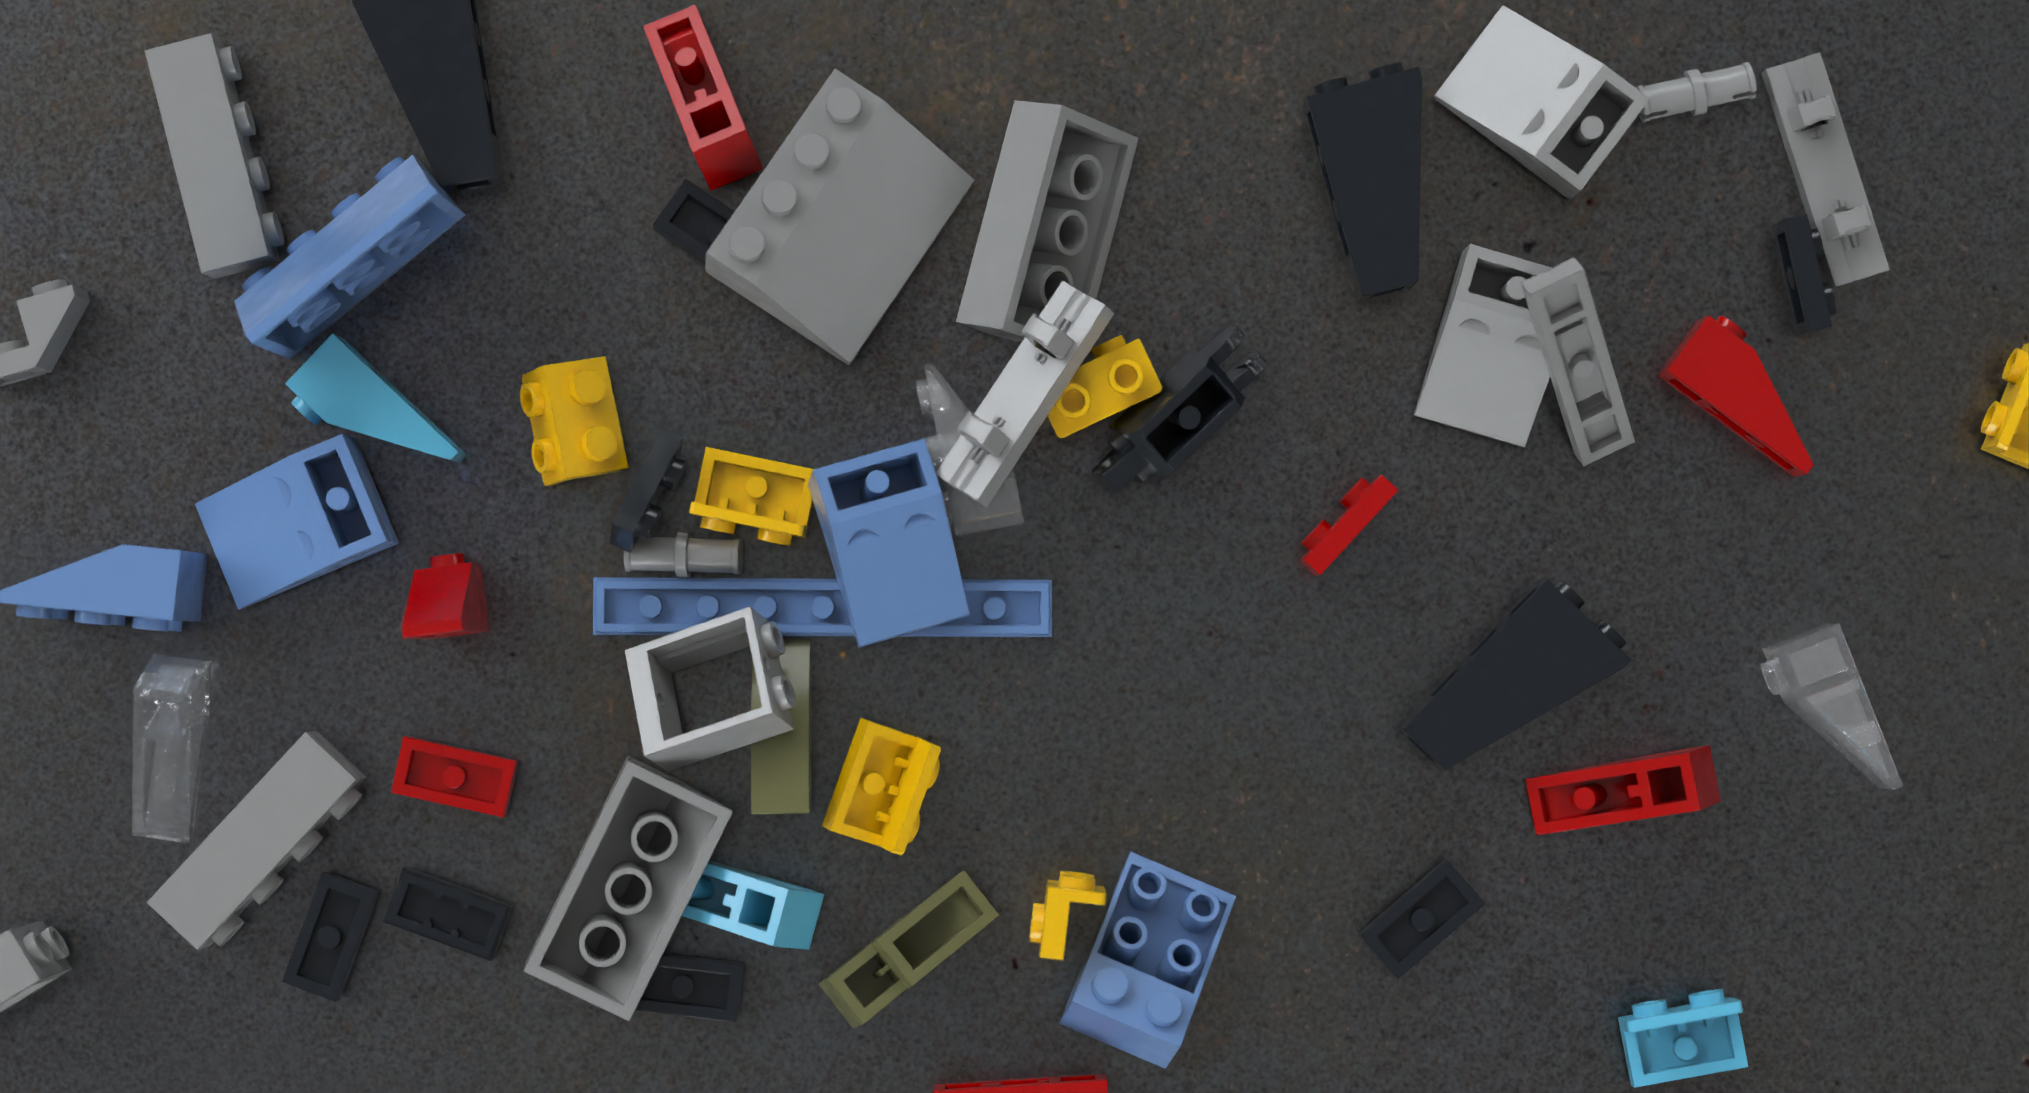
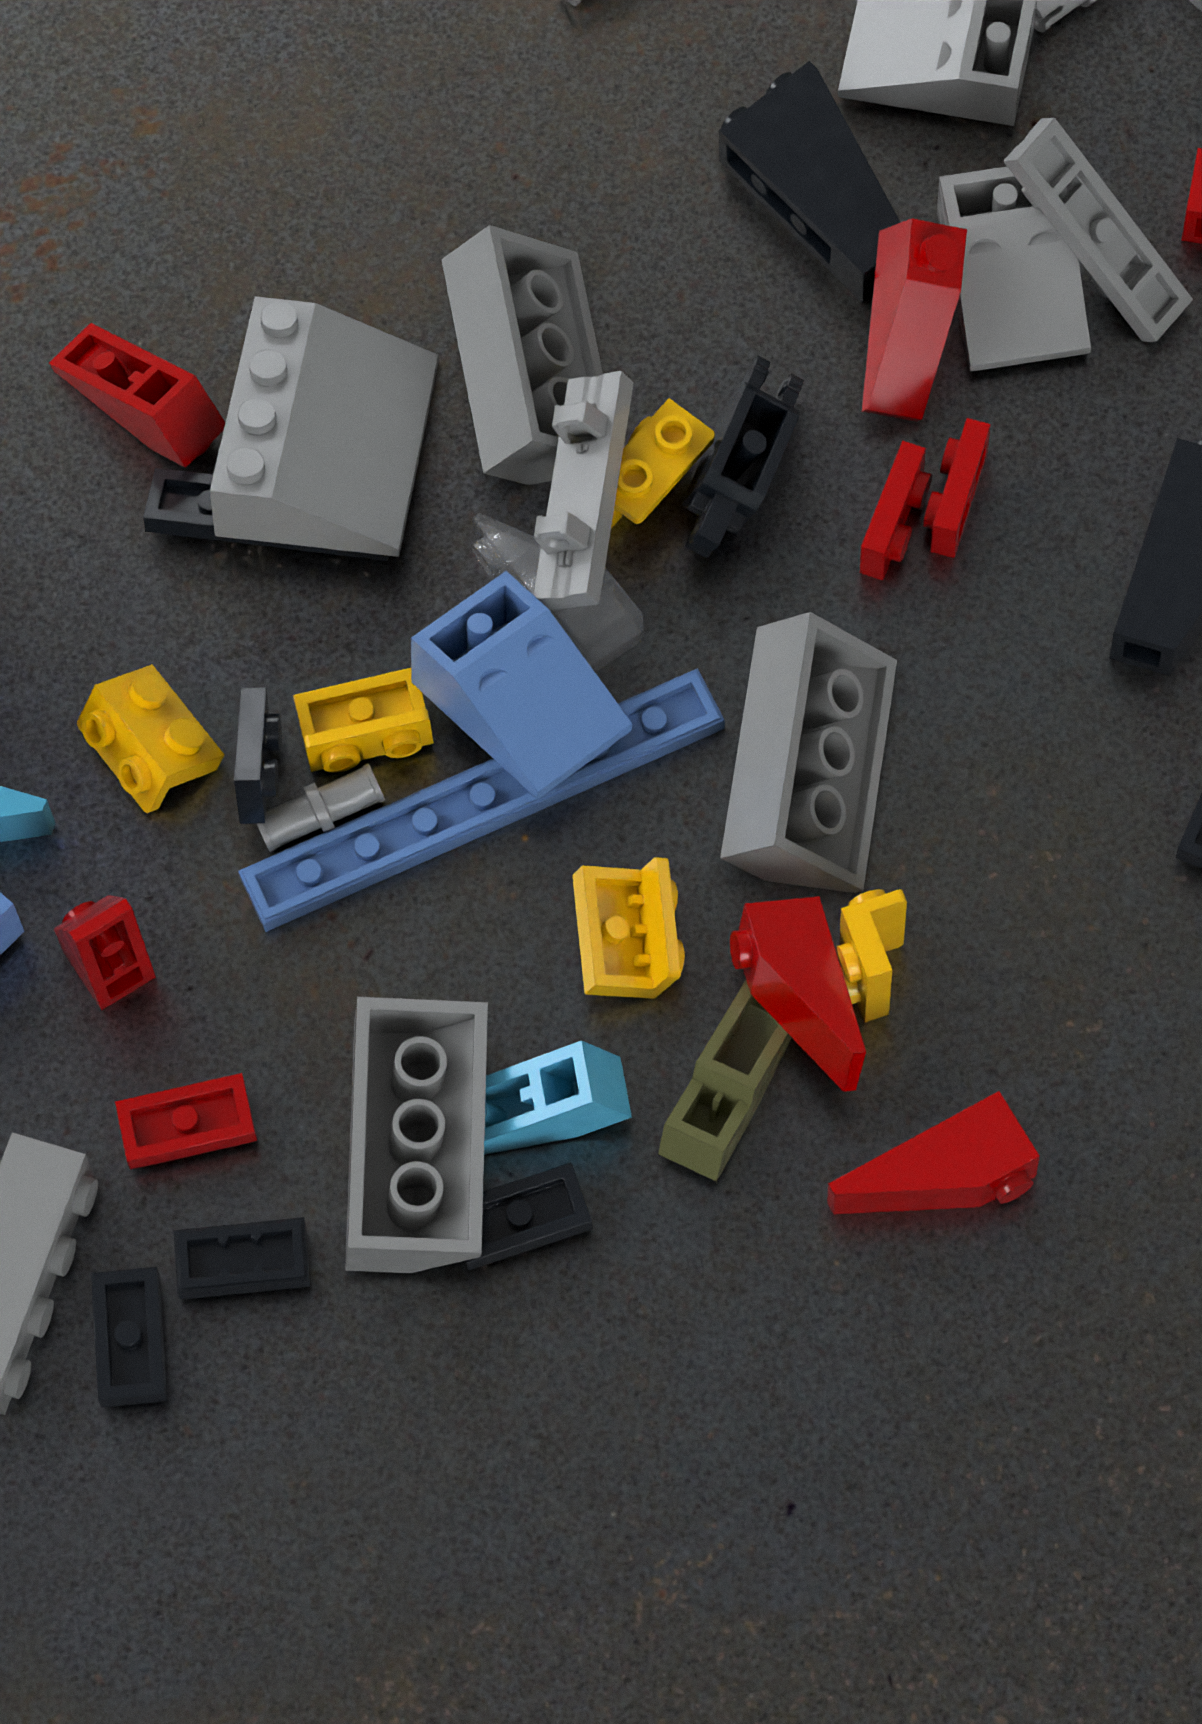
camera: 25 degrees left, 20 degrees down
light grey window [625,606,796,772] -> none
olive slope [751,639,813,814] -> none
medium blue slope [1059,852,1236,1069] -> none
none -> light grey slope [720,612,897,893]
none -> red slope [730,896,866,1092]
none -> red plate [860,440,933,580]
none -> red slope [862,218,967,422]

